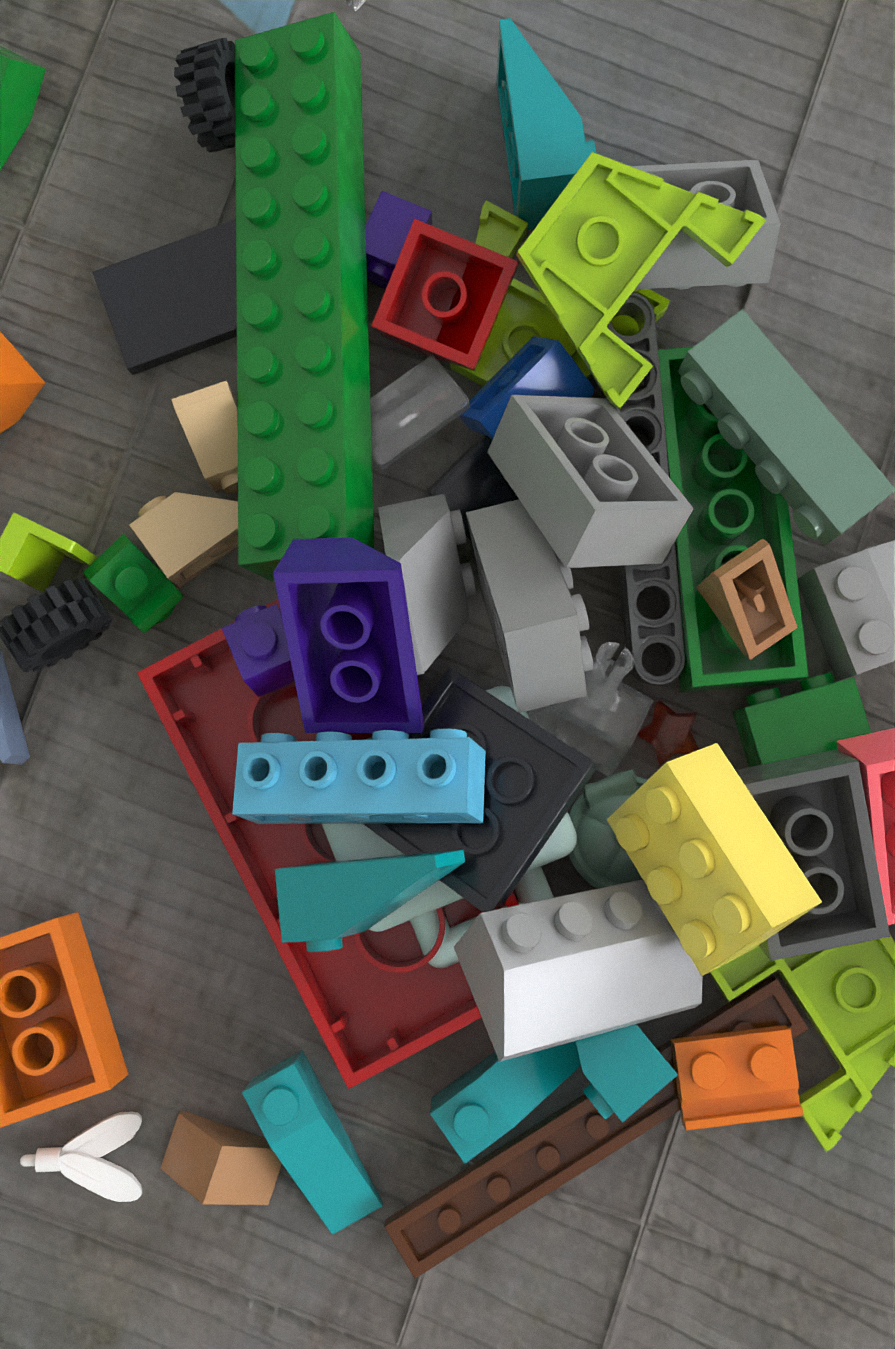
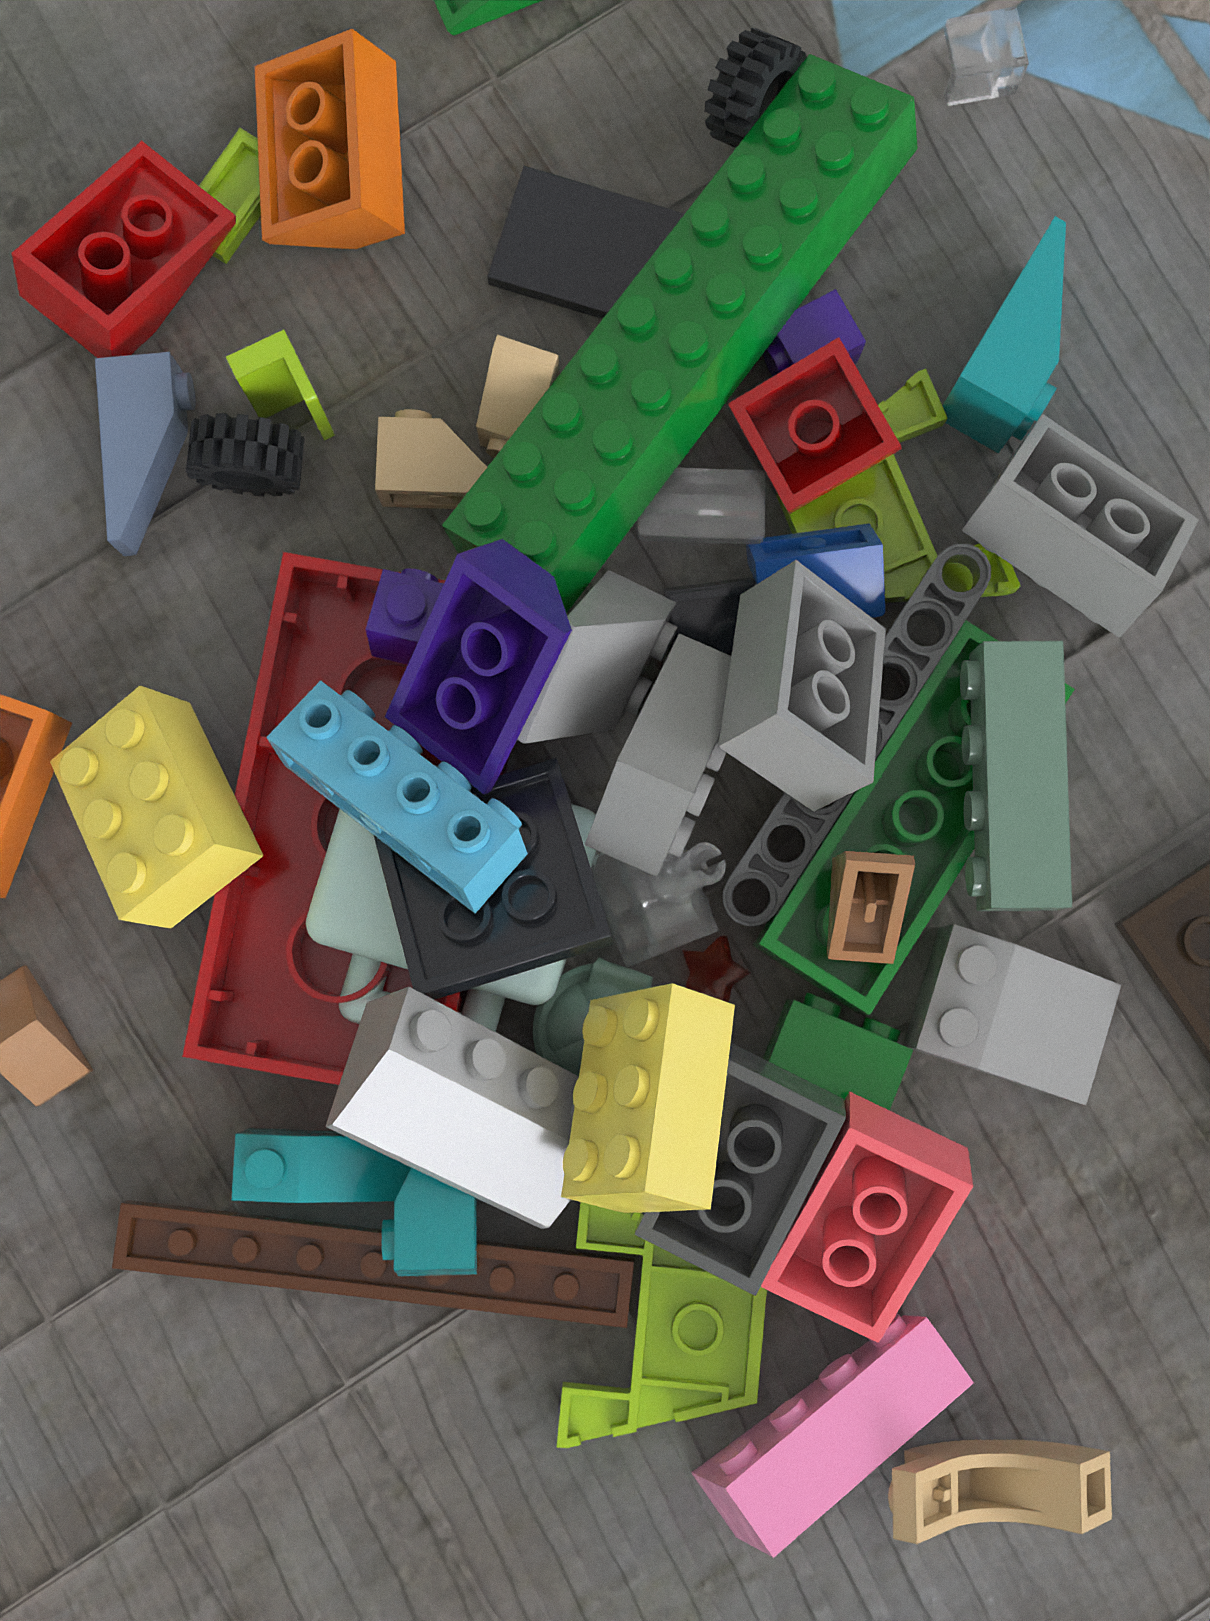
camera: 30 degrees right, 0 degrees up
green bracket [83,533,183,633] -> none
teal slope [242,1050,383,1235] -> none
teal slope [275,850,465,952] -> none
lime wing [516,152,766,409] -> none
orange plate [670,1025,804,1131] -> none
none -> light yellow brick [50,686,264,929]

